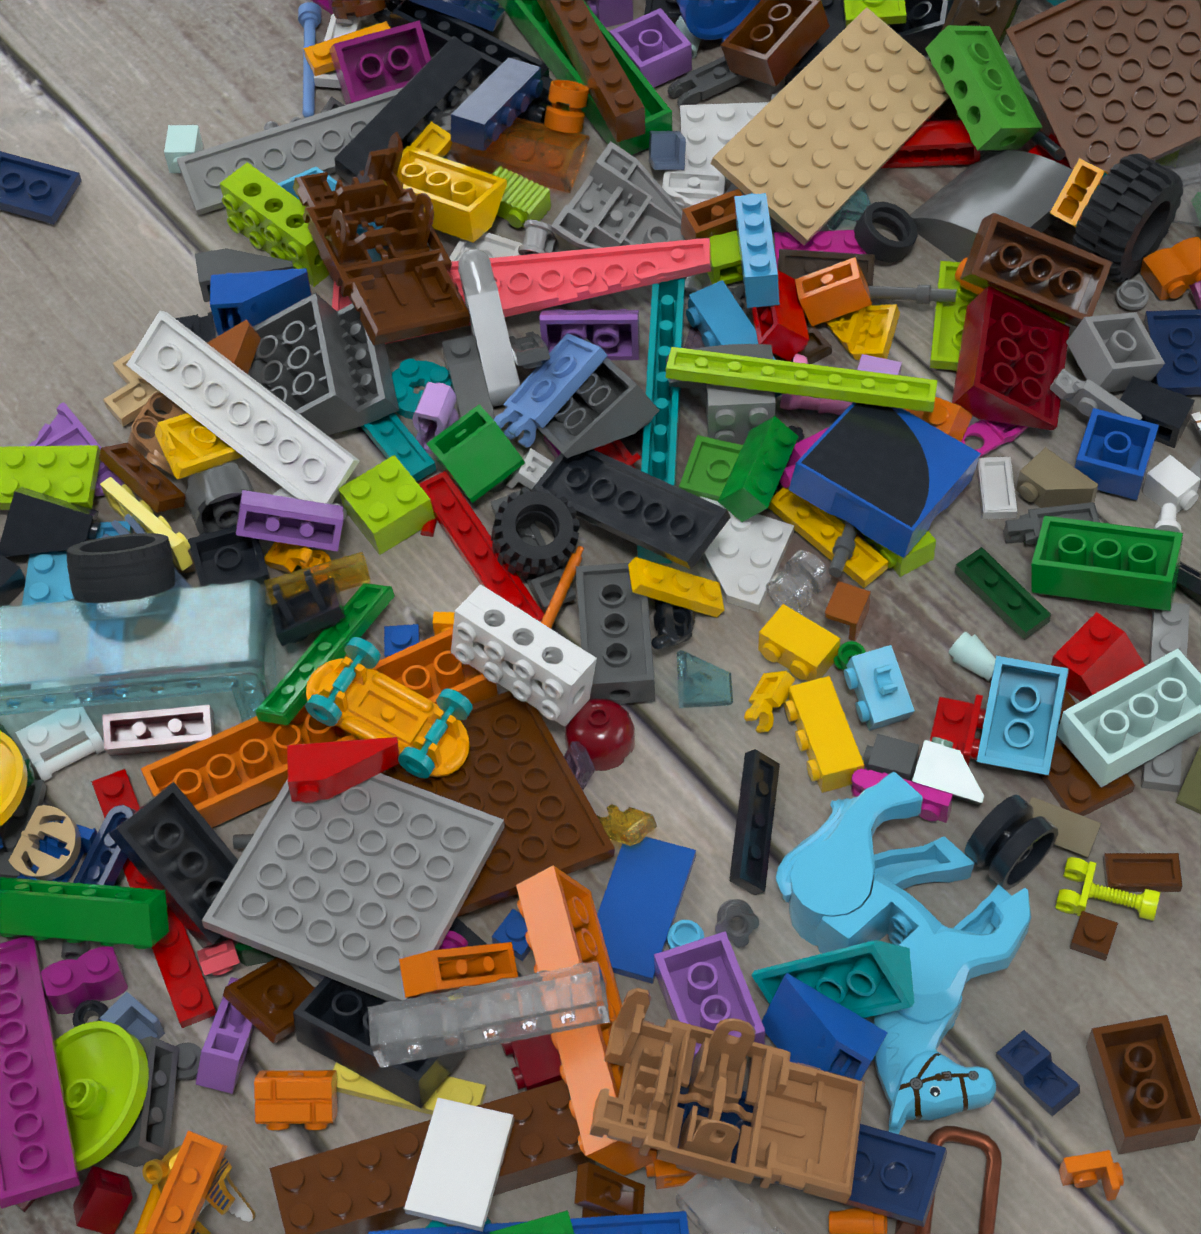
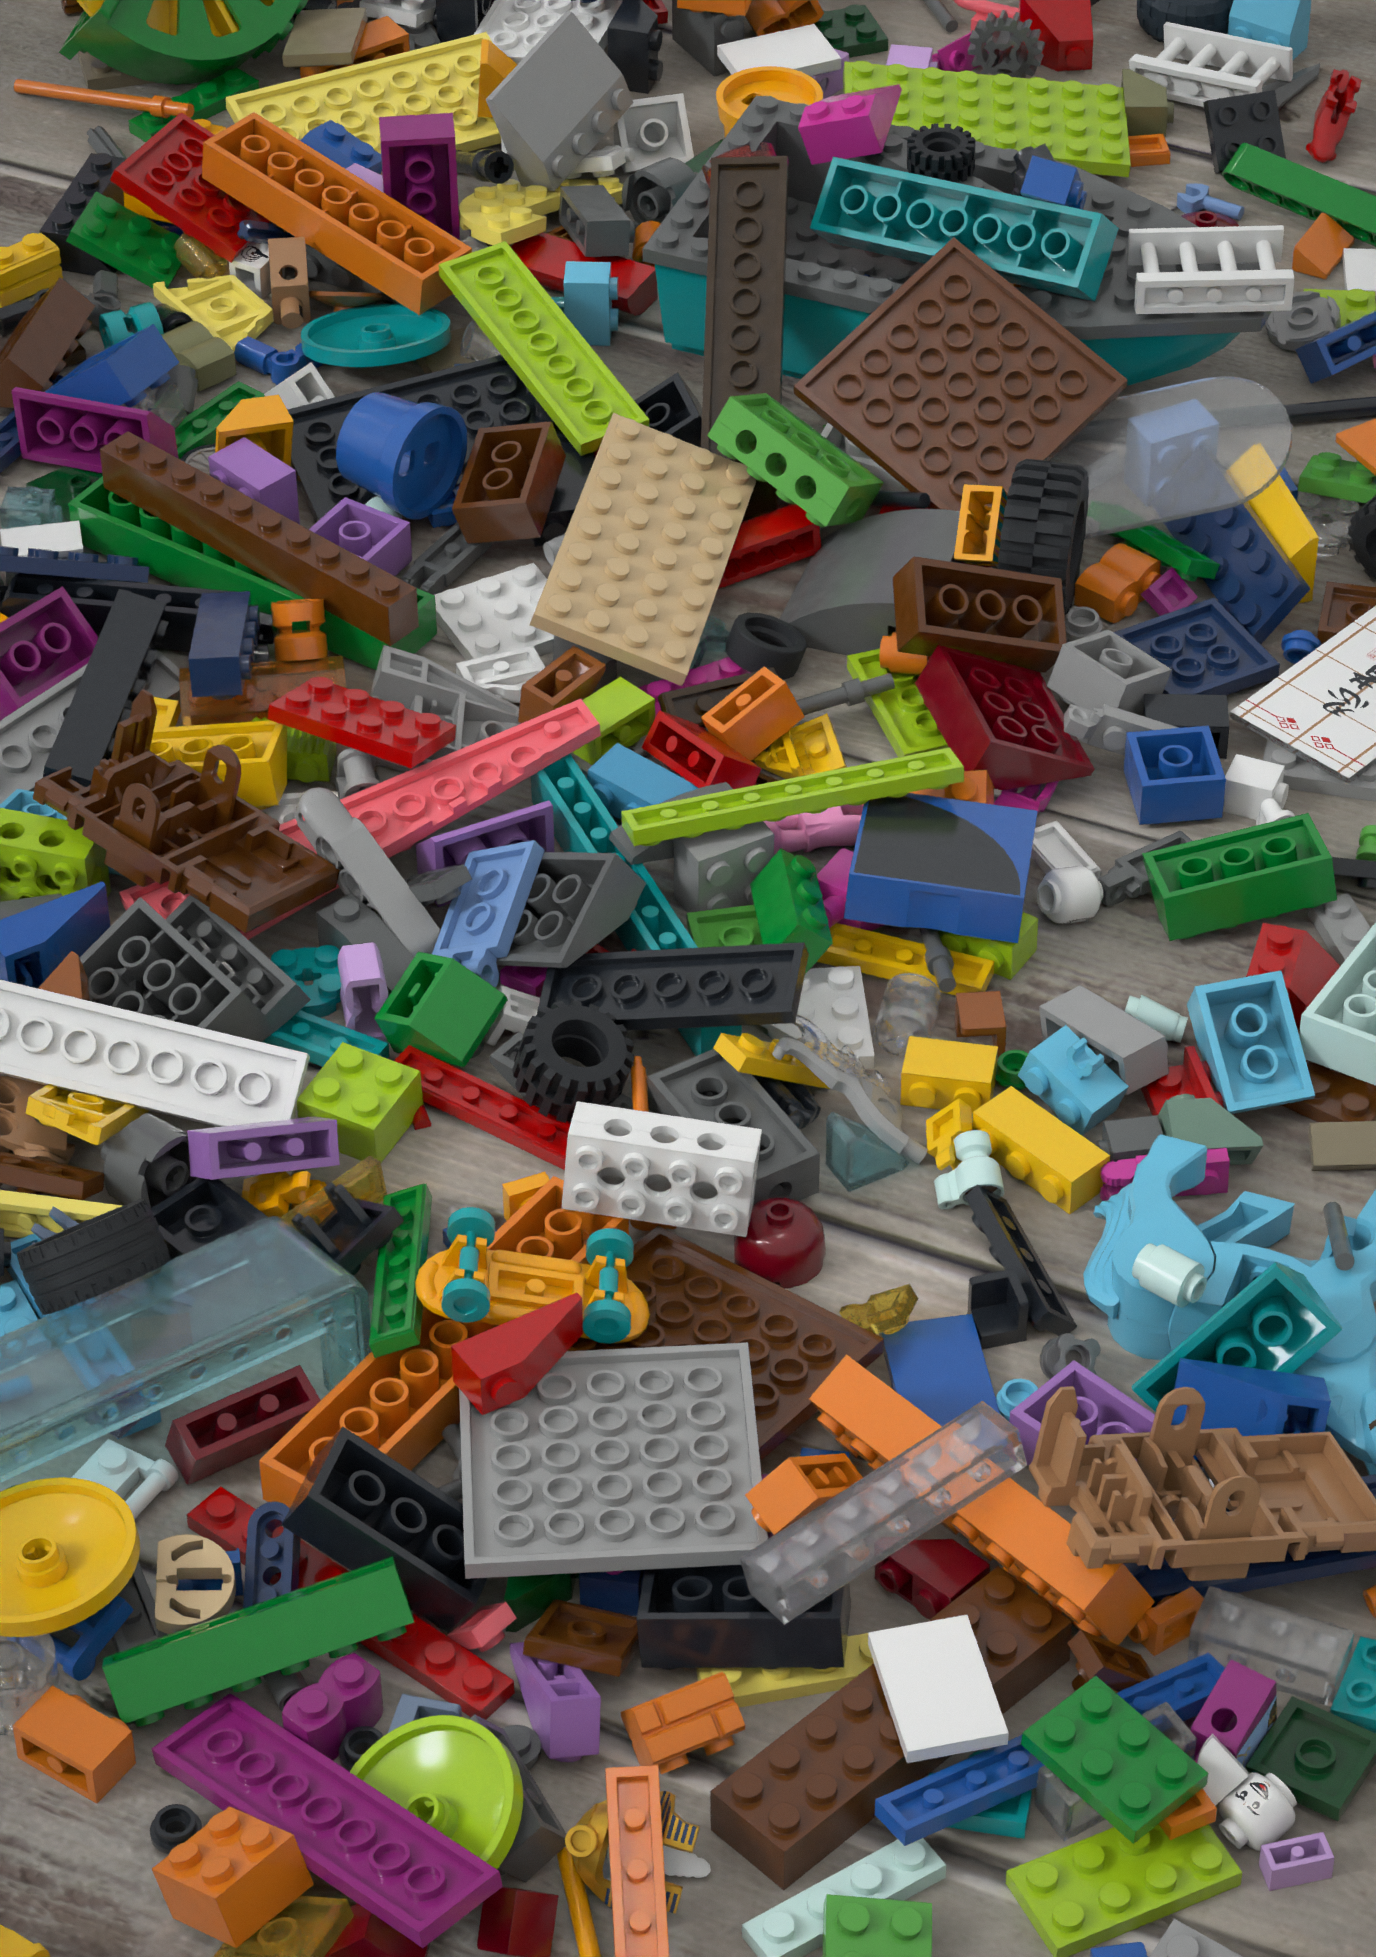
camera: 30 degrees left, 15 degrees down
clear purple tile [564,741,595,790] -> none
sand blue panel [648,131,686,170] -> none
dark azure brick [734,193,780,308] -> none
dark green plate [955,547,1052,640] -> none
black wheel [964,795,1058,890] -> none
dark tan slope [1016,447,1098,508] -> none
none -> red plate [268,677,456,769]
none -> light grey piece [772,1014,928,1164]
none -> light aqua piece [934,1130,1005,1209]
none -> black panel [967,1269,1028,1350]
none -> white head [1037,866,1103,924]
none -> light grey brick [1039,985,1169,1095]
none -> light aqua brick [1132,1243,1207,1308]
none -> dark grey bar [1323,1202,1354,1271]

